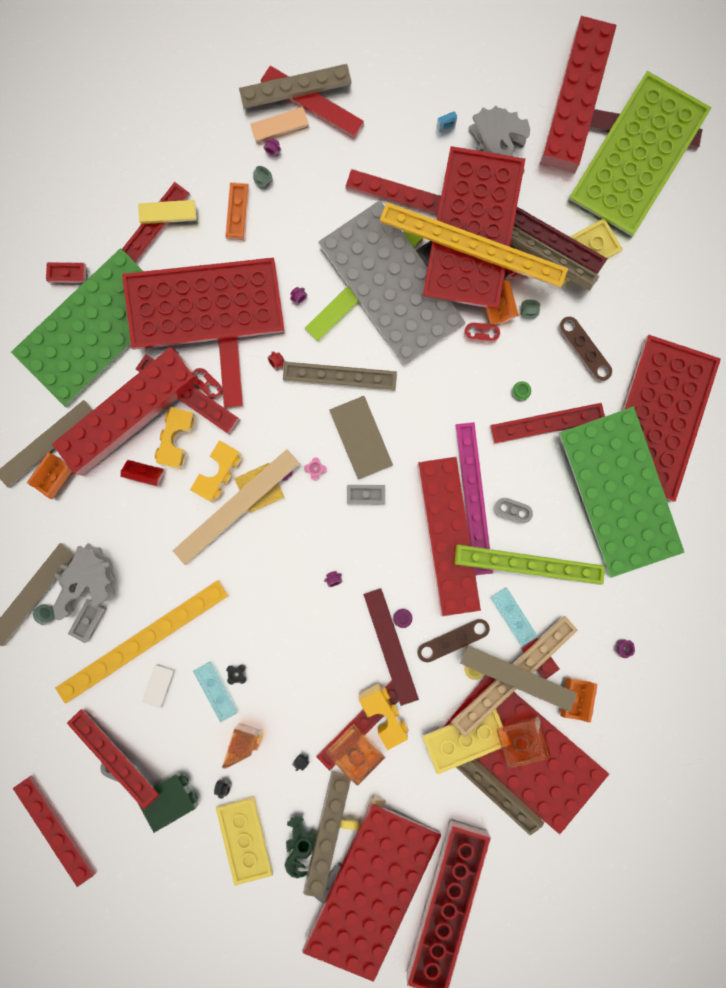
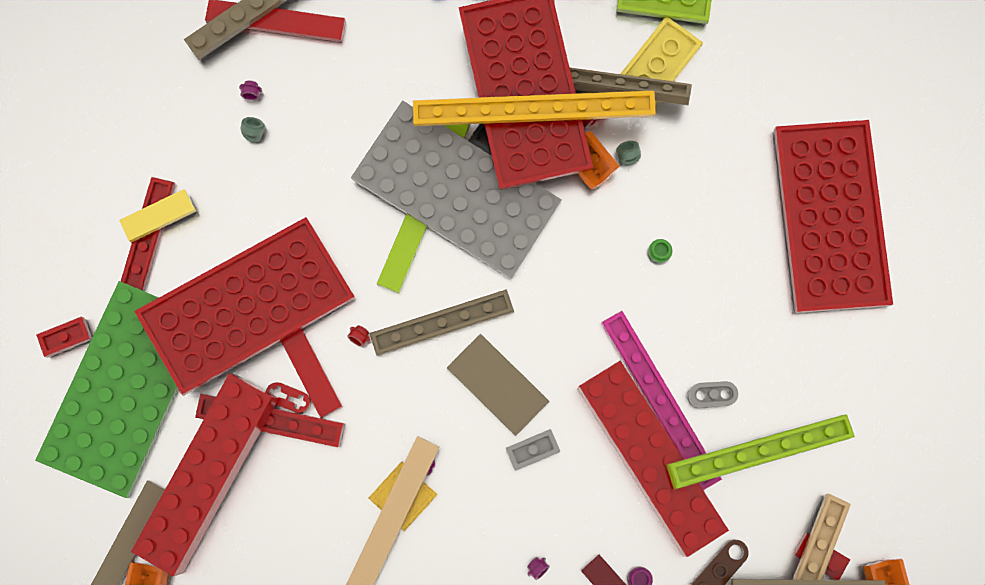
camera: 25 degrees left, 5 degrees down
red plate [120,459,164,486] -> none
yellow arch [154,407,196,470] -> none
yellow arch [190,440,242,503] -> none
orange tile [225,182,249,240] -> none
light nougat tile [250,107,309,143] -> none
magenta plate [290,287,308,304] -> none
bright pink plate [304,457,327,480] -> none
red plate [345,169,441,216] -> none
red beam [464,322,500,343] -> none
red tile [490,402,605,444] -> none
clear light blue tile [490,587,538,647] -> none
dark red tile [514,207,608,275] -> none
reddish brown plate [559,316,613,382] -> none
bright green plate [559,406,685,578] -> none
magenta plate [616,639,635,659] -> none

